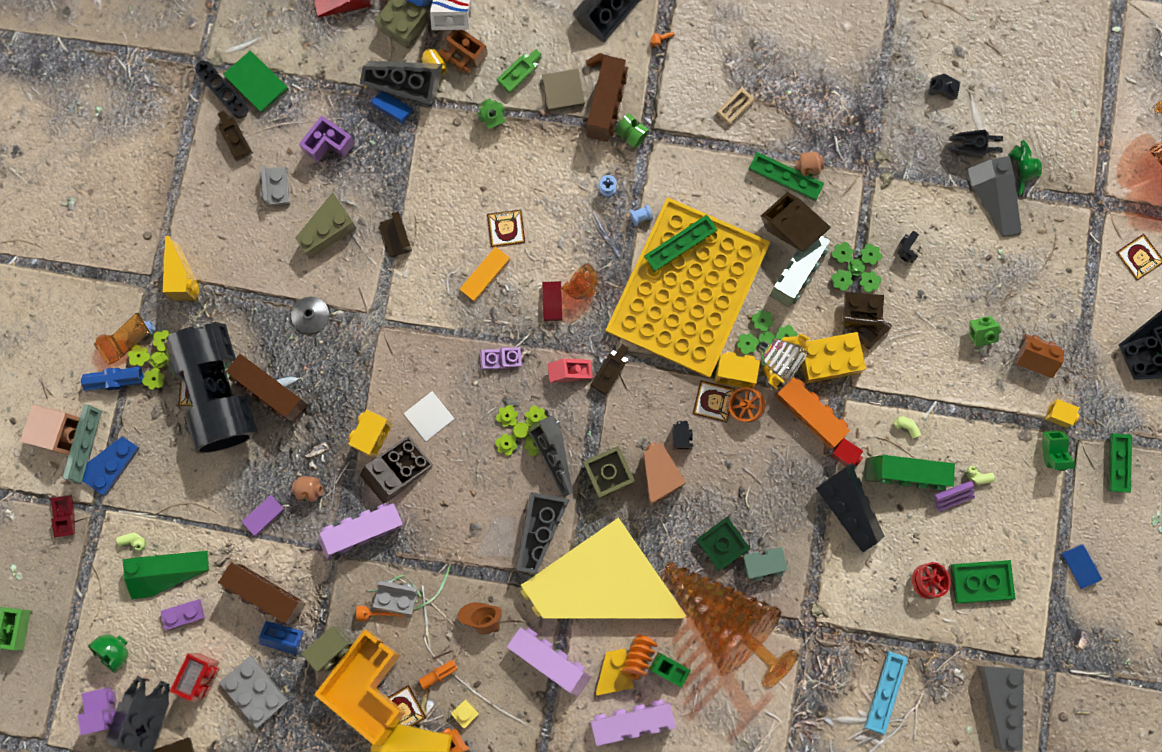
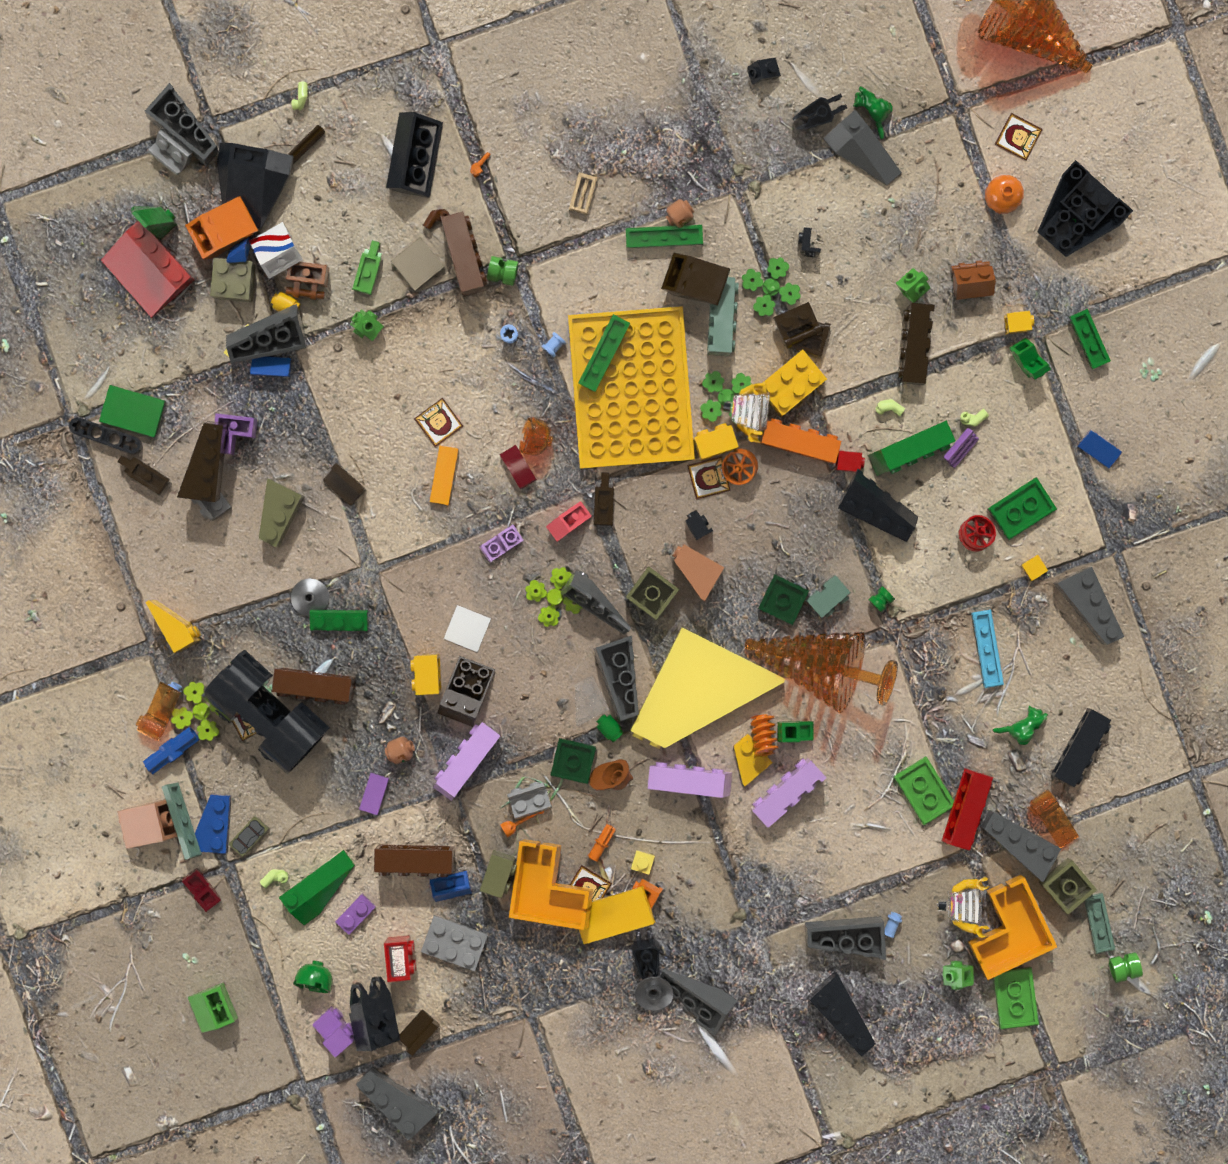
camera: 30 degrees left, 10 degrees up
none -> dark brown wedge [177,421,228,502]
none -> tile [229,815,269,857]
none -> green plate [309,610,368,631]
none -> dark green plate [550,738,596,784]
none -> green brick [596,714,624,742]
none -> green wheel [868,586,895,613]
none -> dark brown wedge [897,303,935,385]
none -> orange cylinder [985,175,1024,214]
none -> yellow tile [1021,555,1048,581]

